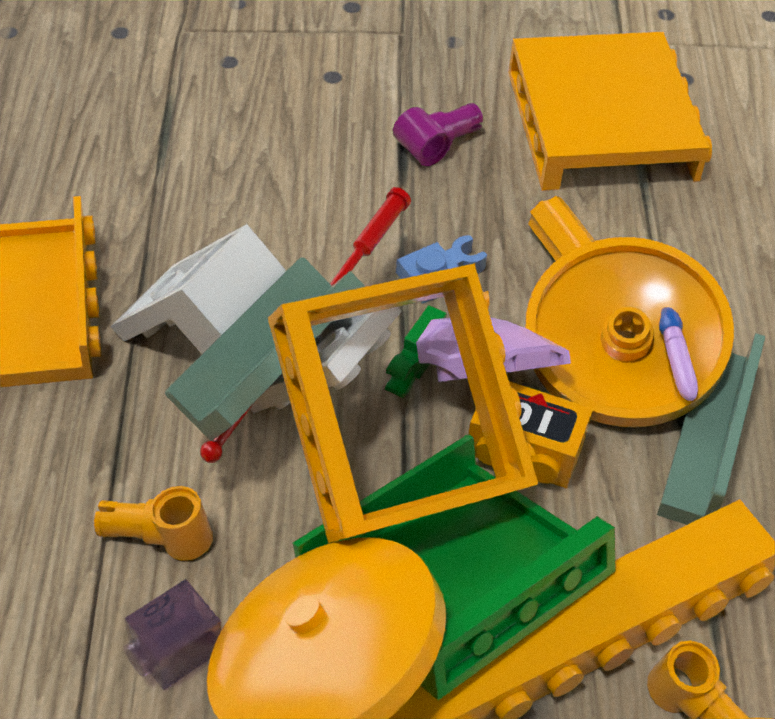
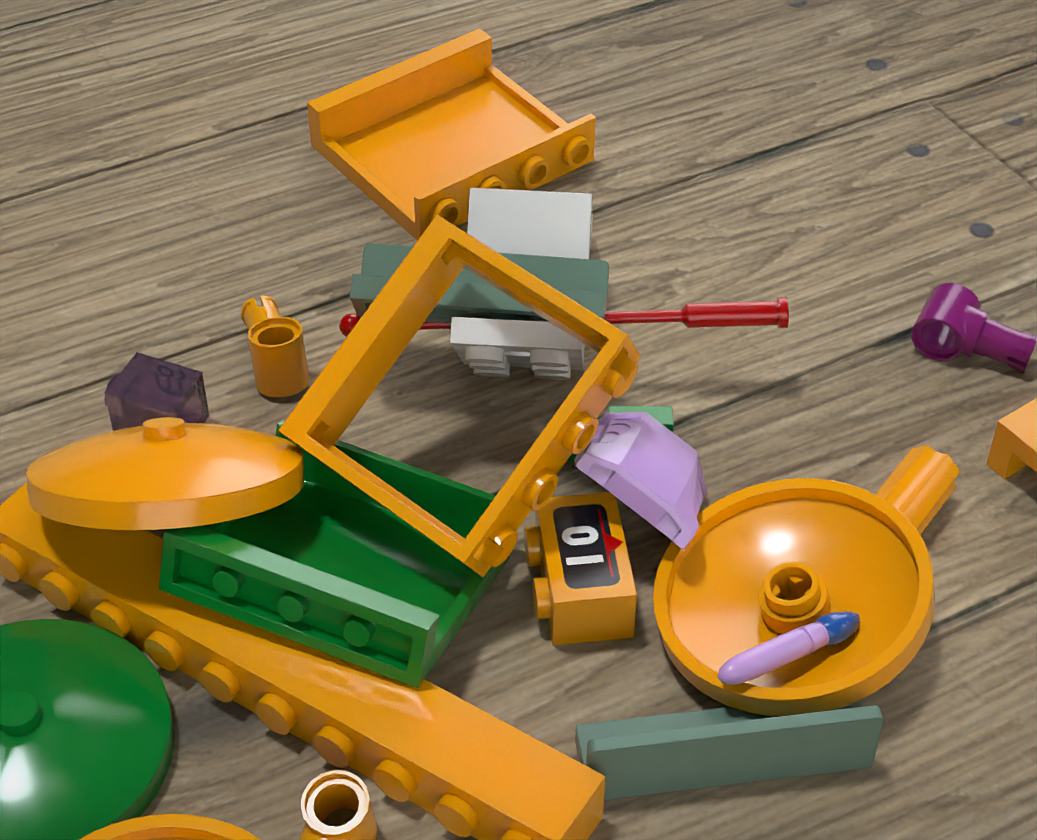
camera: 65 degrees right, 5 degrees down
medium blue plate [396,235,487,304] -> none

